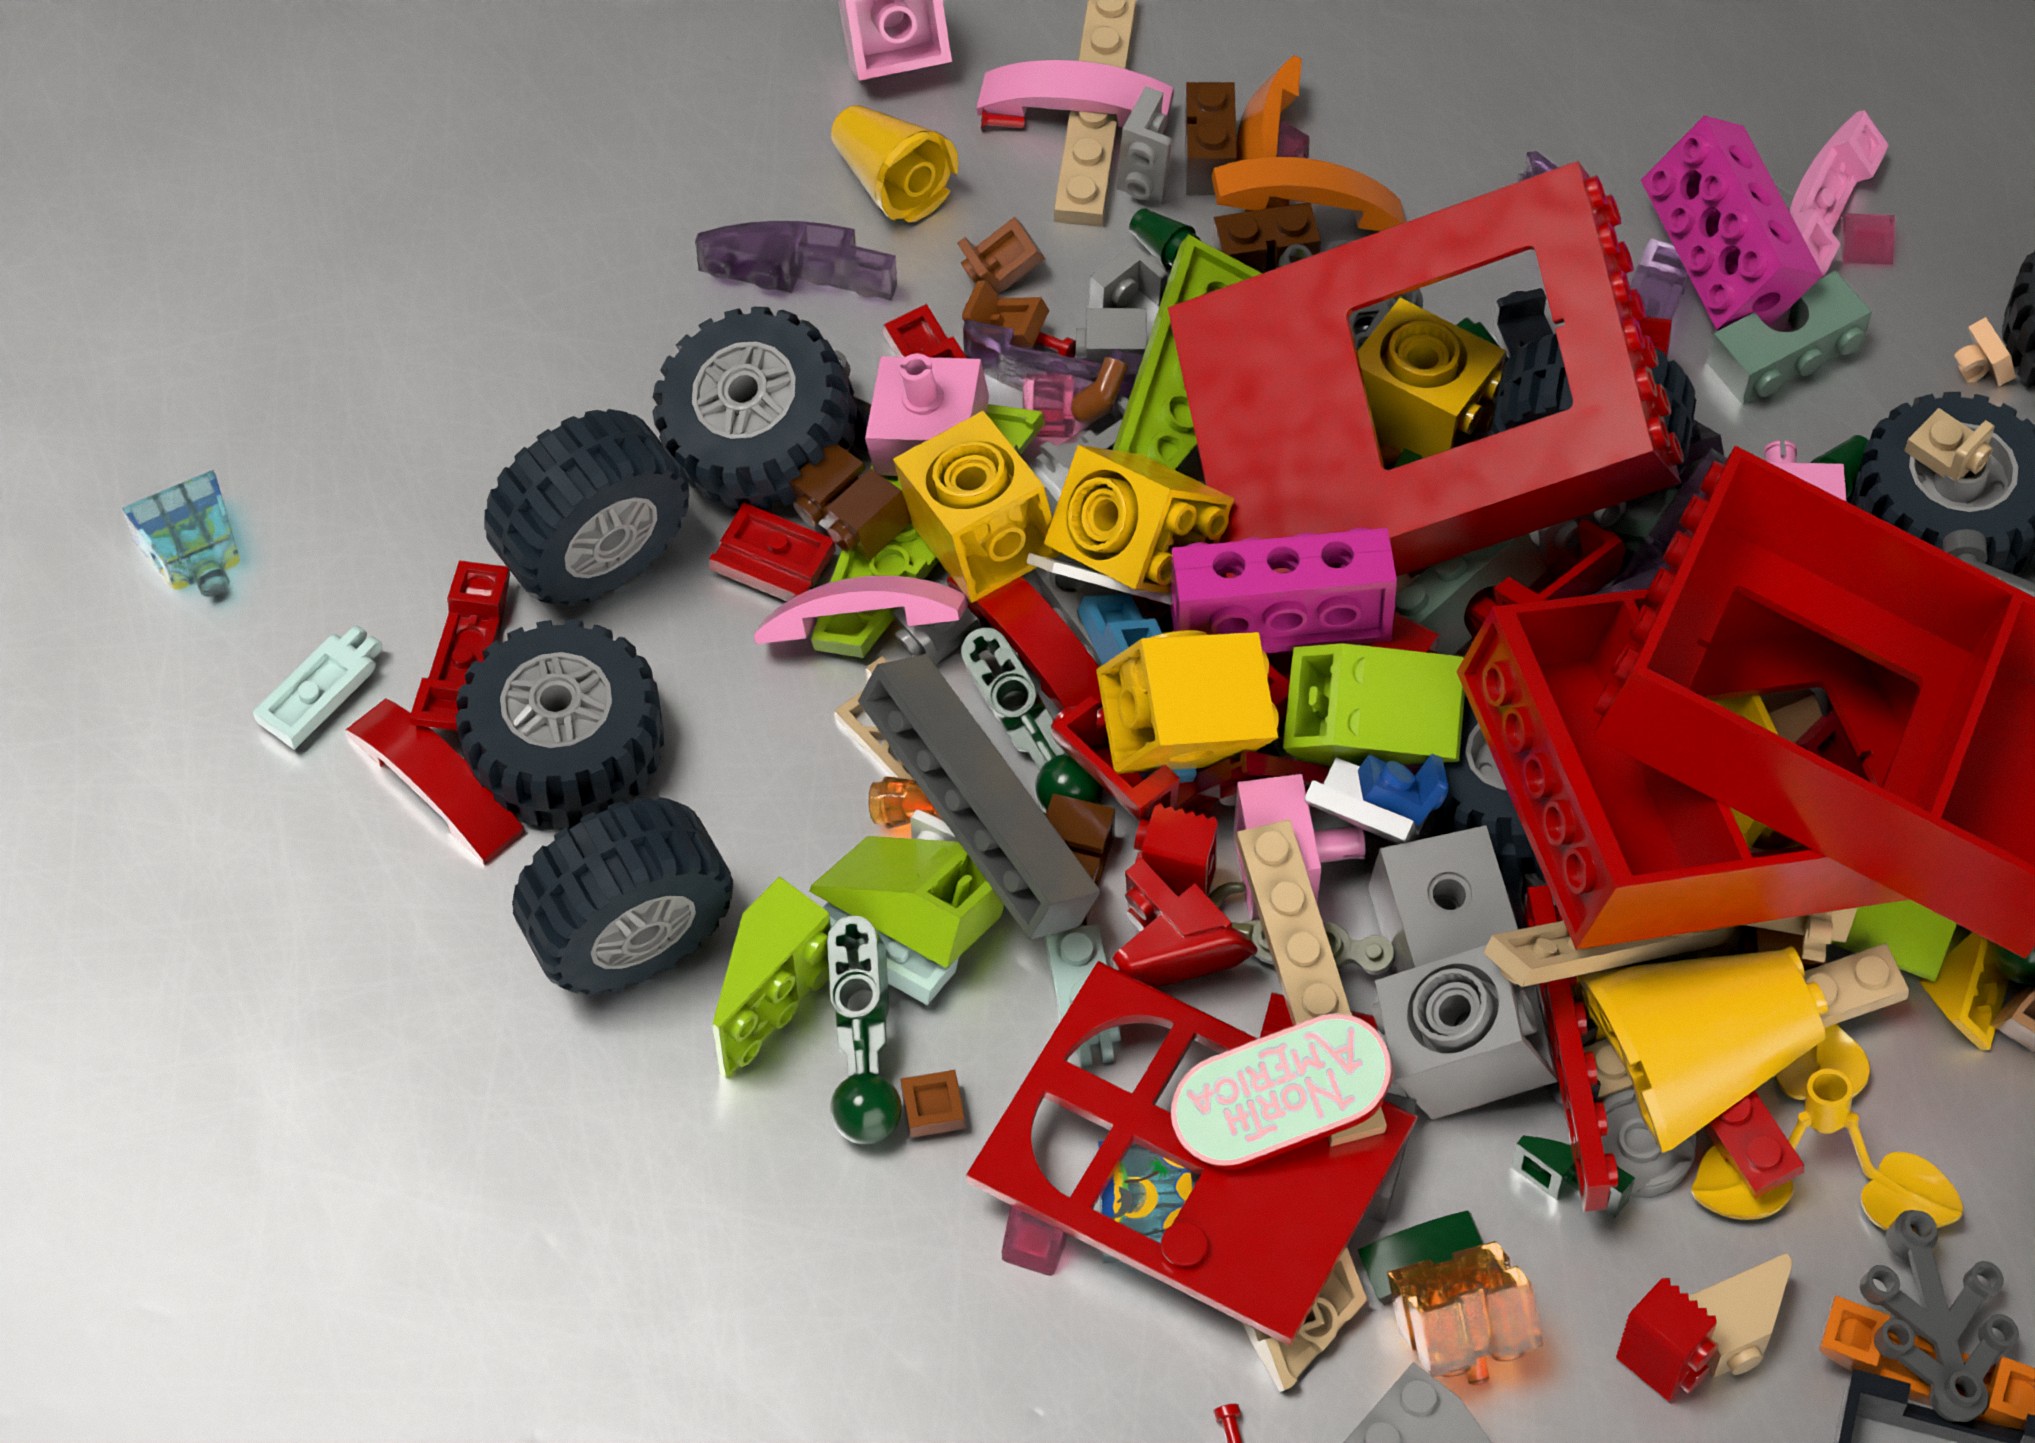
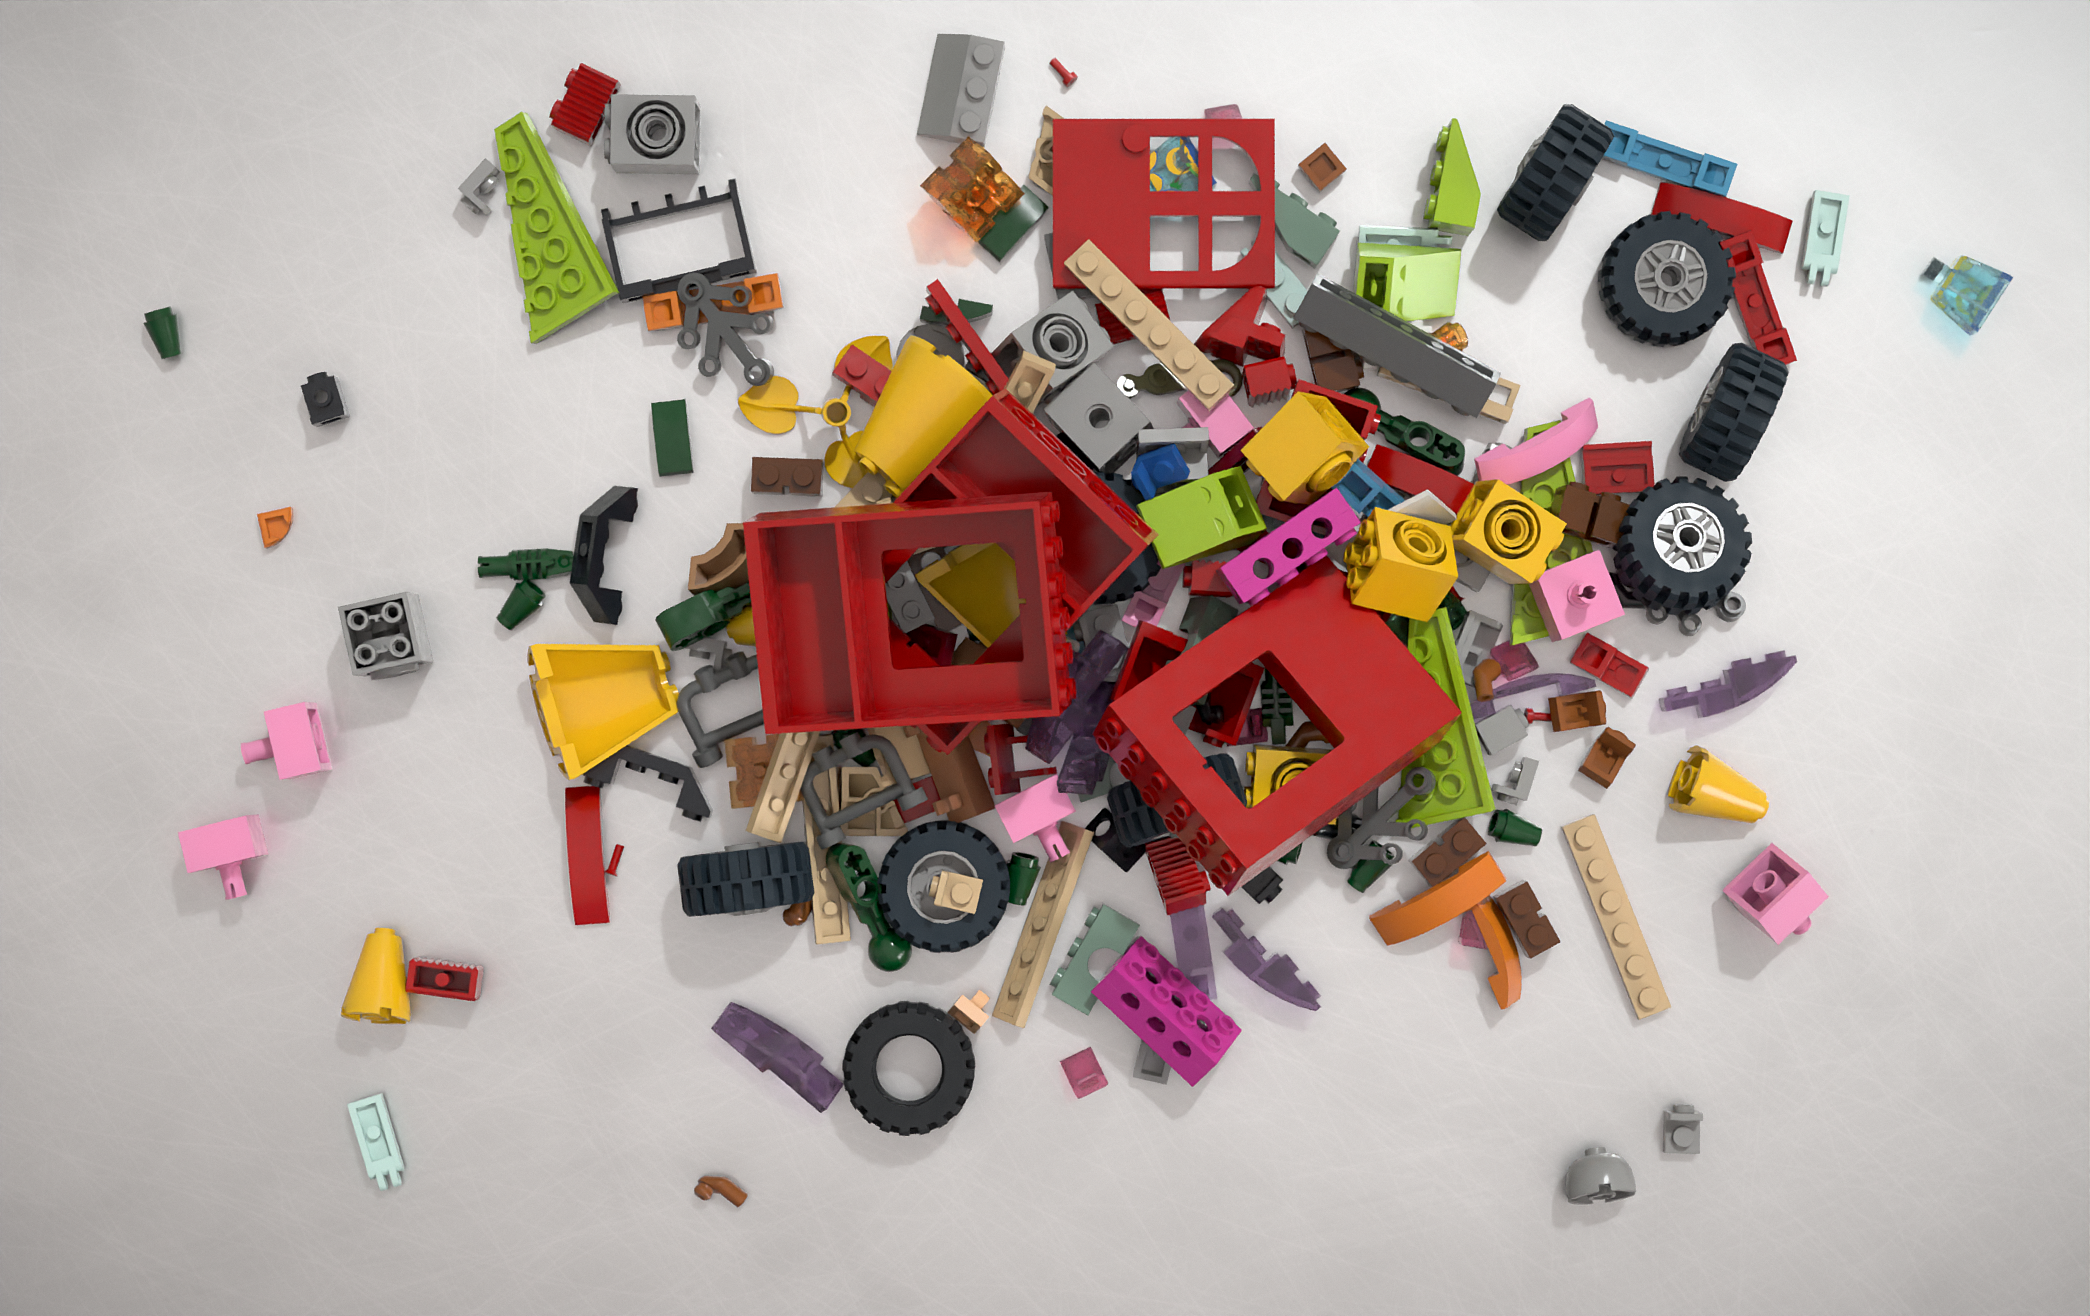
camera: 150 degrees right, 30 degrees up
dark green beam [827,916,902,1144] -> none
bright pink slope [976,60,1174,131] -> none
red piece [980,108,1025,129] -> none
light grey bracket [1116,86,1172,204] -> none
tile [1171,1013,1394,1170] -> none
red brick [1616,1278,1719,1402] -> none
tan slope [1689,1252,1793,1378] -> none
bright pink slope [1789,110,1889,278] -> none
none -> reddish brown piece [751,457,824,496]
none -> tan plate [992,821,1094,1028]
none -> sand green slope [1249,173,1340,269]
none -> dark azure slope [1603,120,1738,197]

